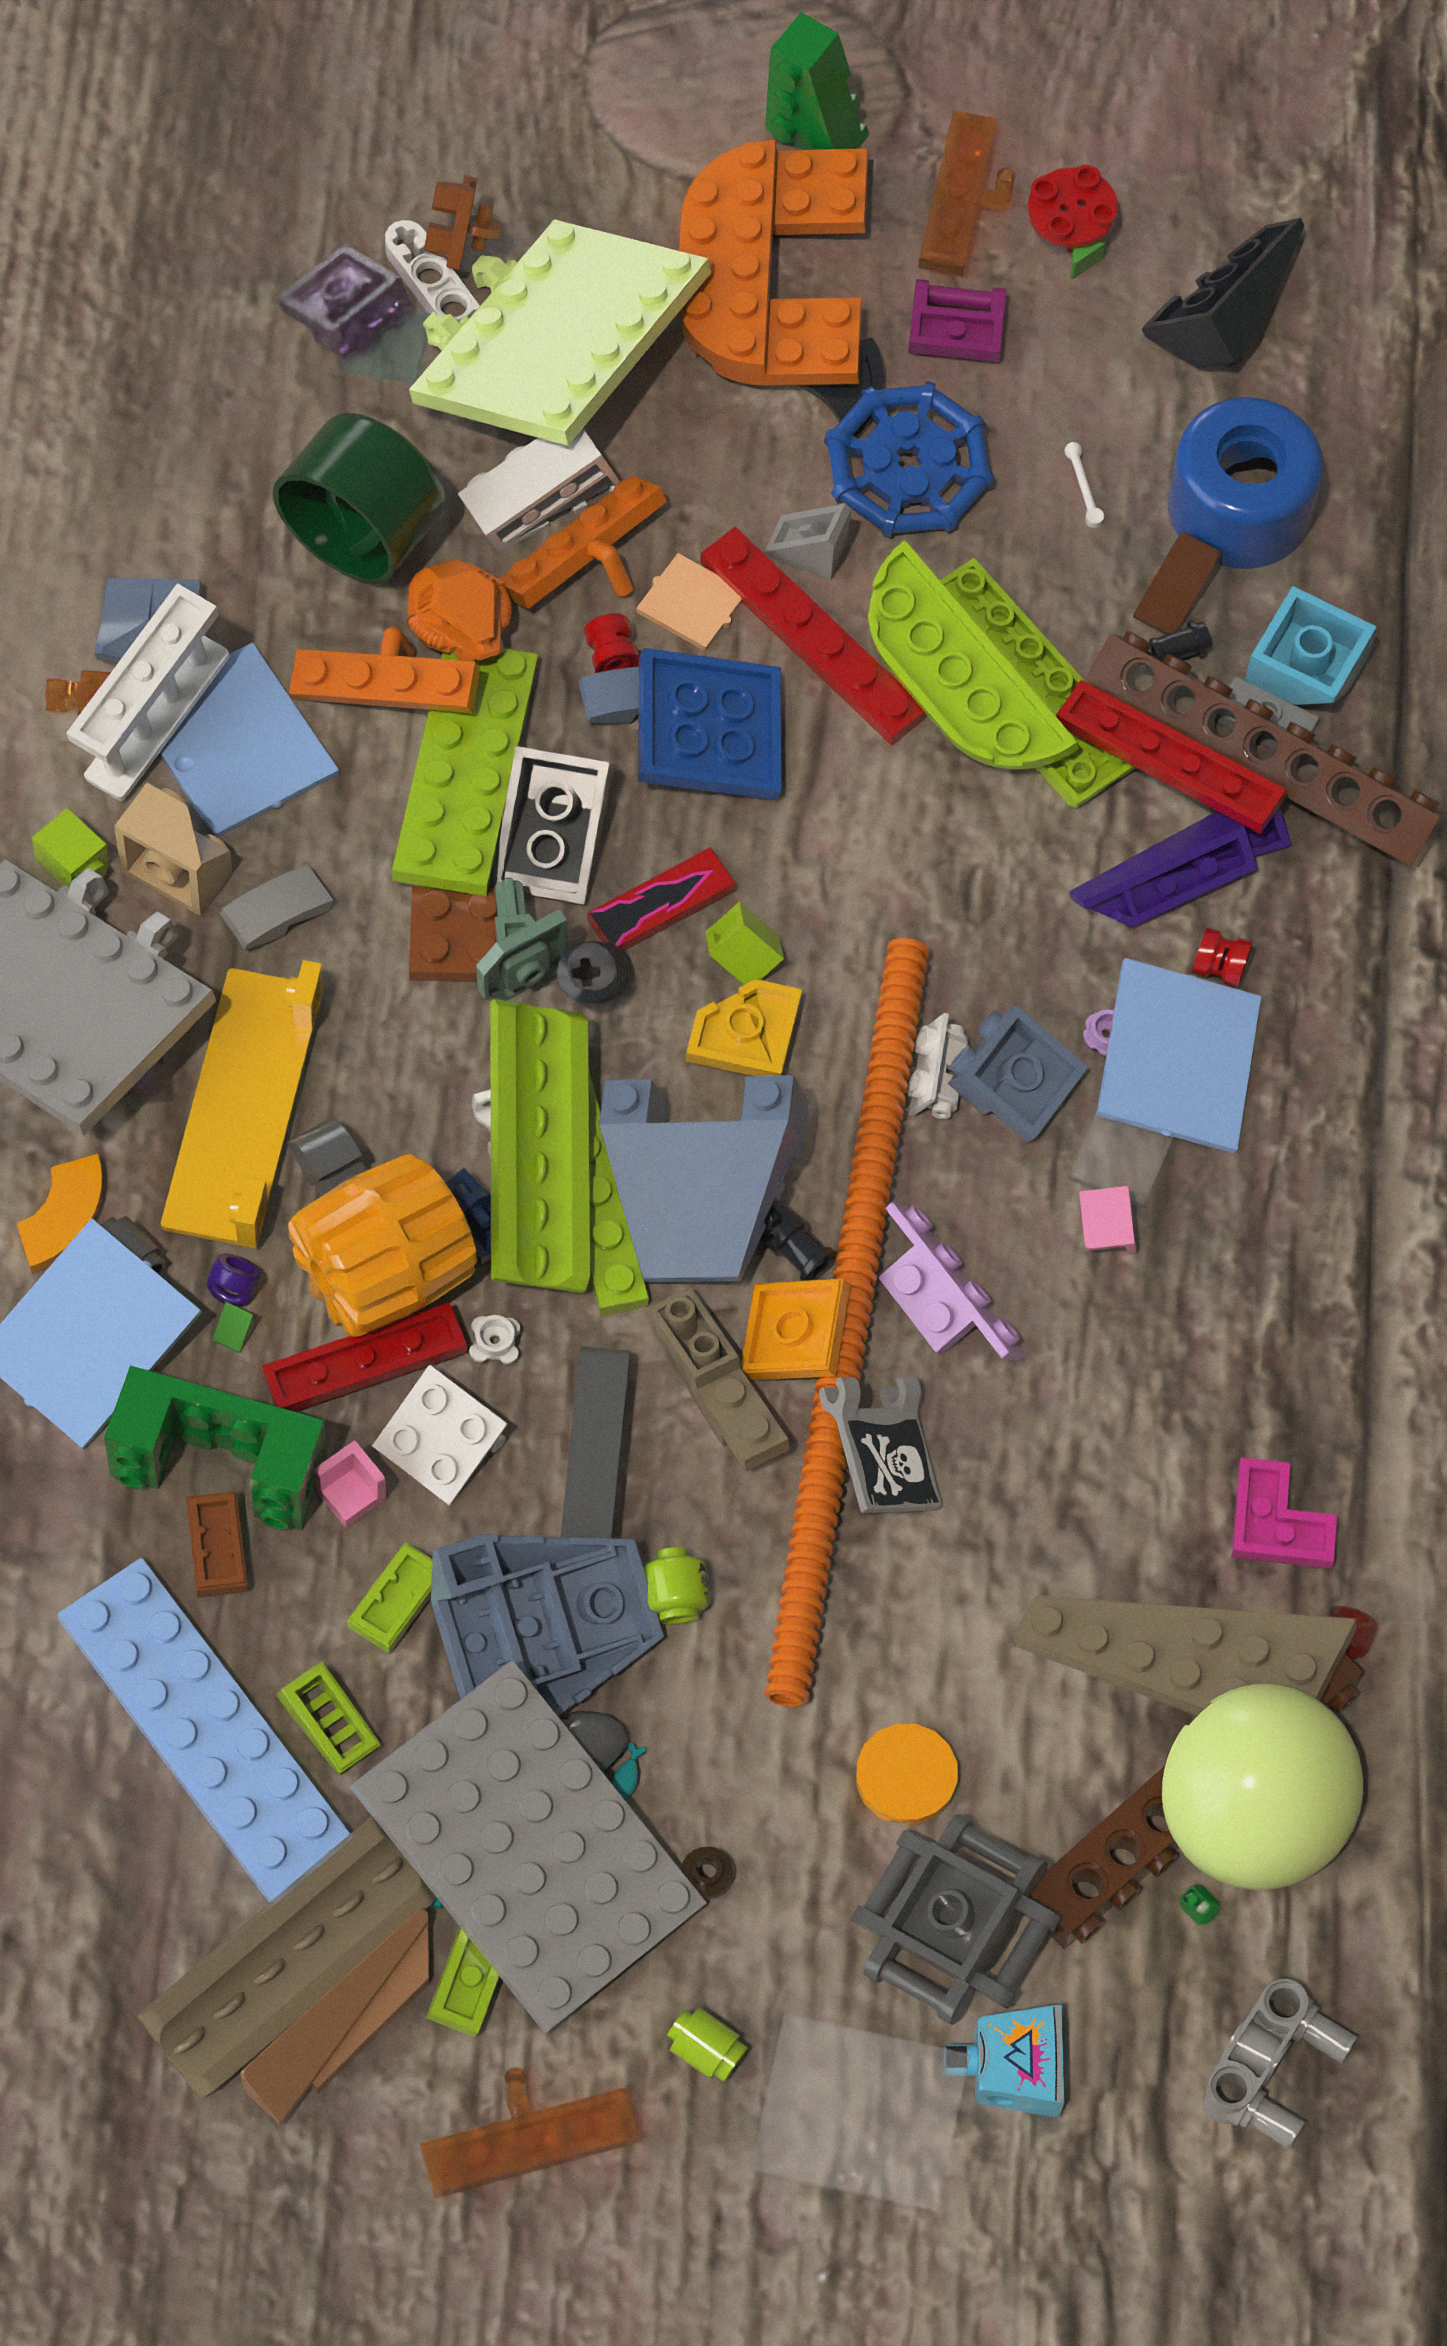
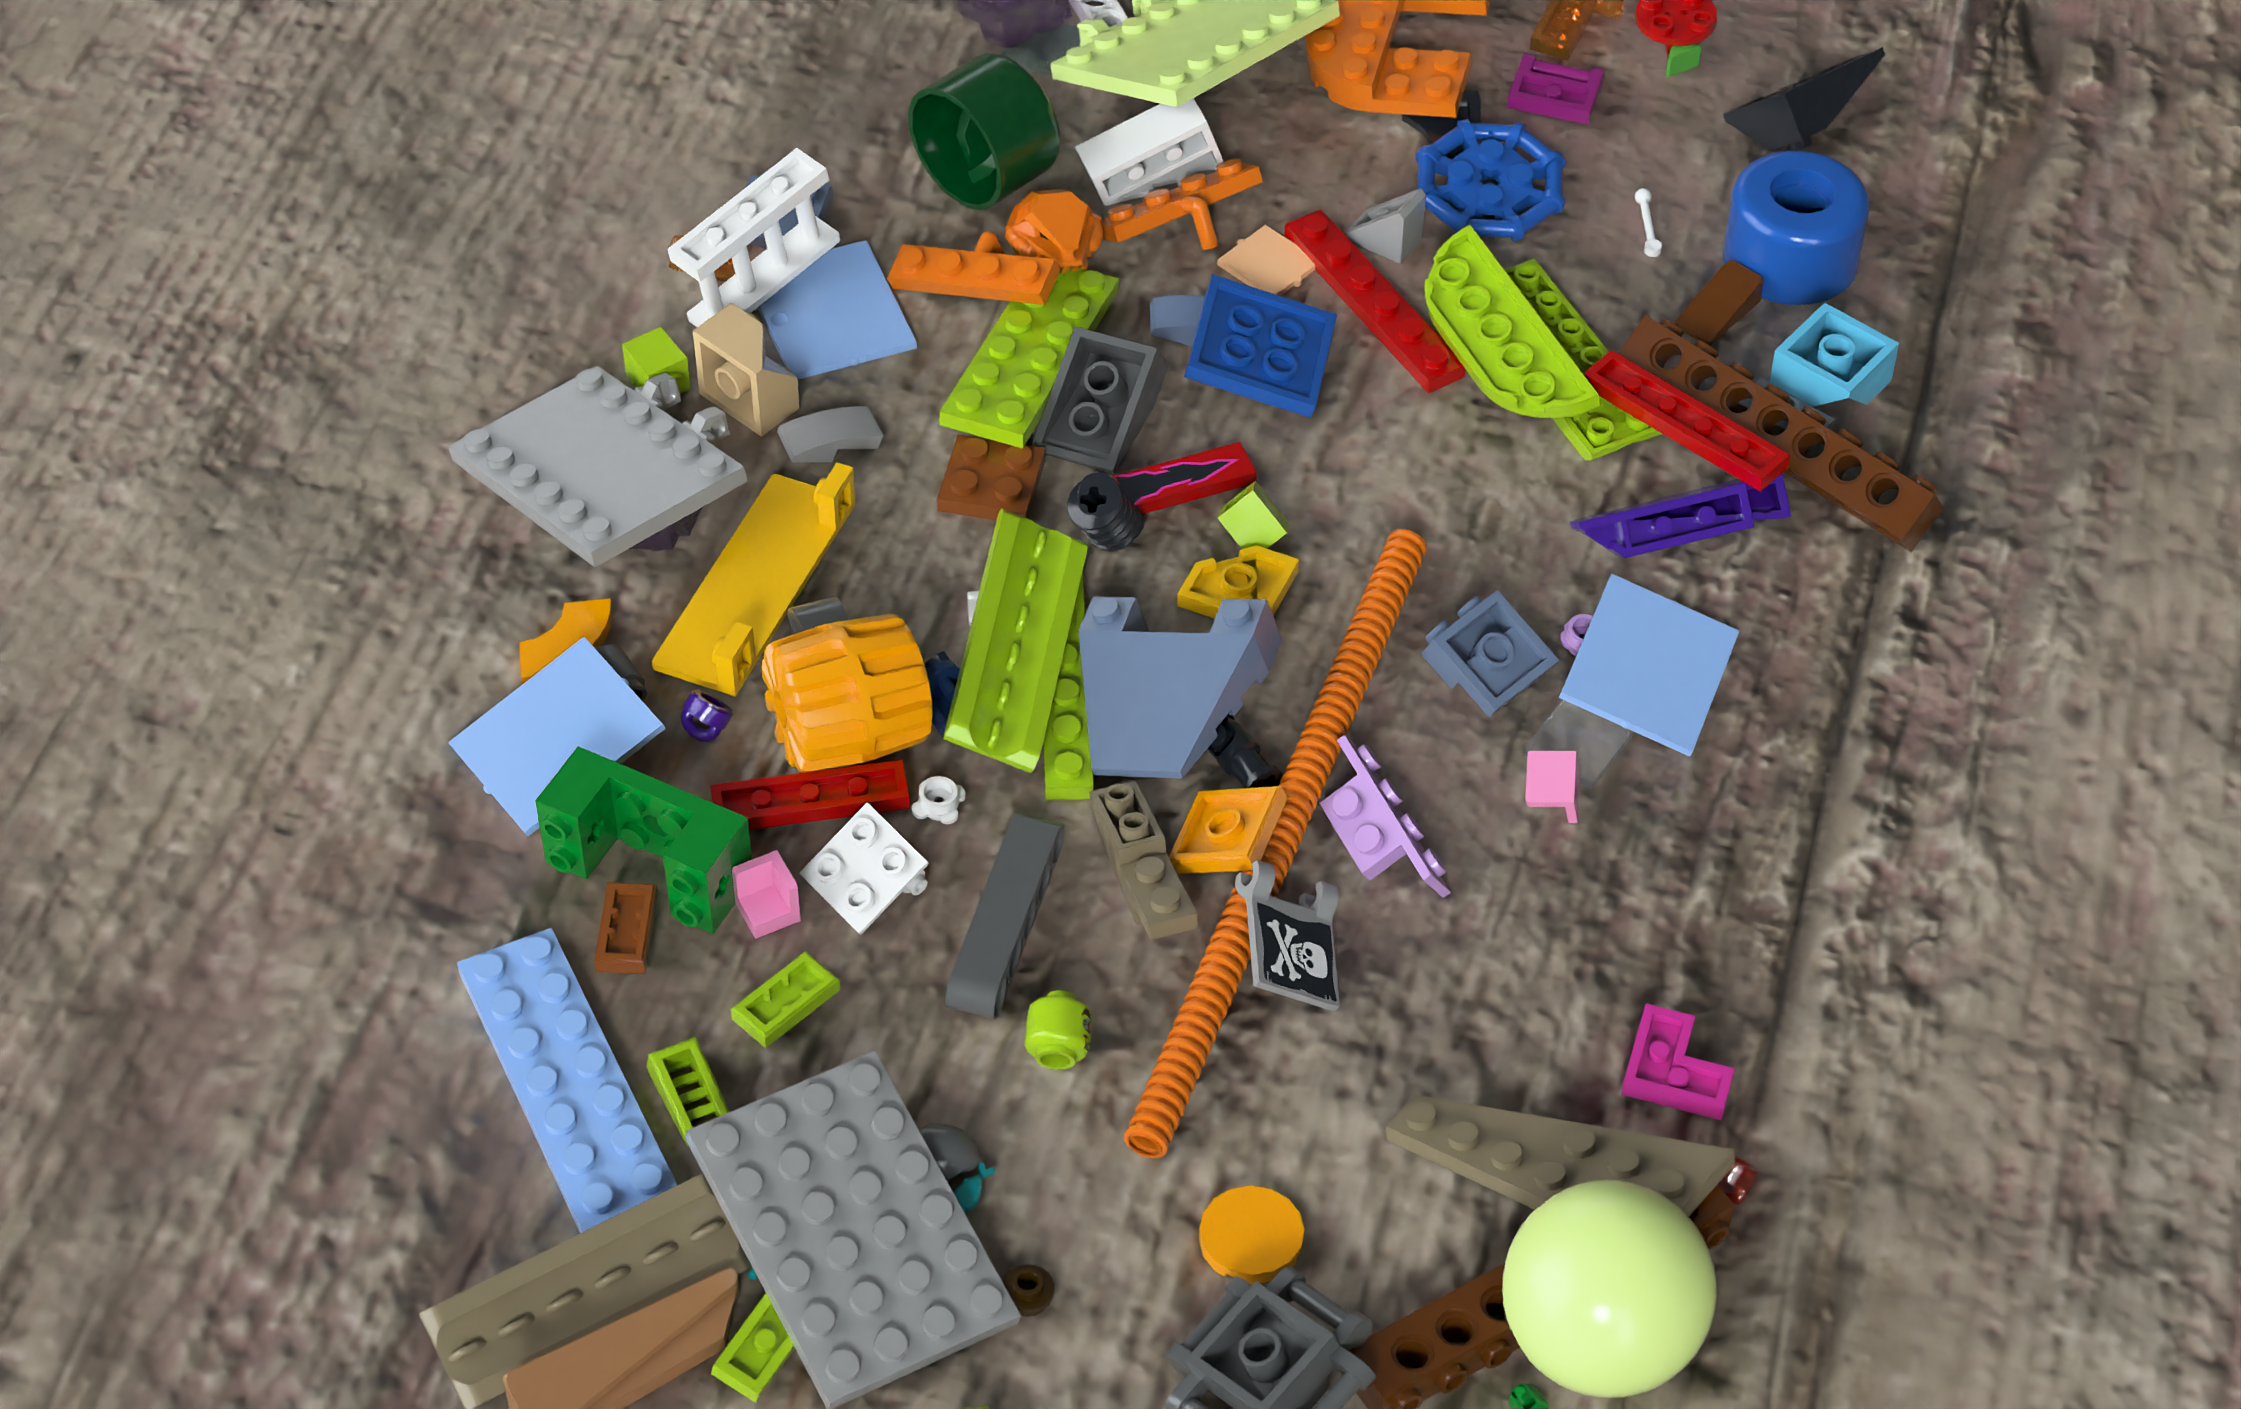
camera: 15 degrees right, 15 degrees down
bright green piece [212,1302,254,1354] -> none
sand blue wedge [431,1534,664,1717] -> none
sand green piece [476,878,568,1001] -> none
red wheel [584,613,639,673] -> none
white hinge [908,1013,968,1119] -> none
black pin [1149,620,1212,660] -> none
red wheel [1192,927,1253,987] -> none

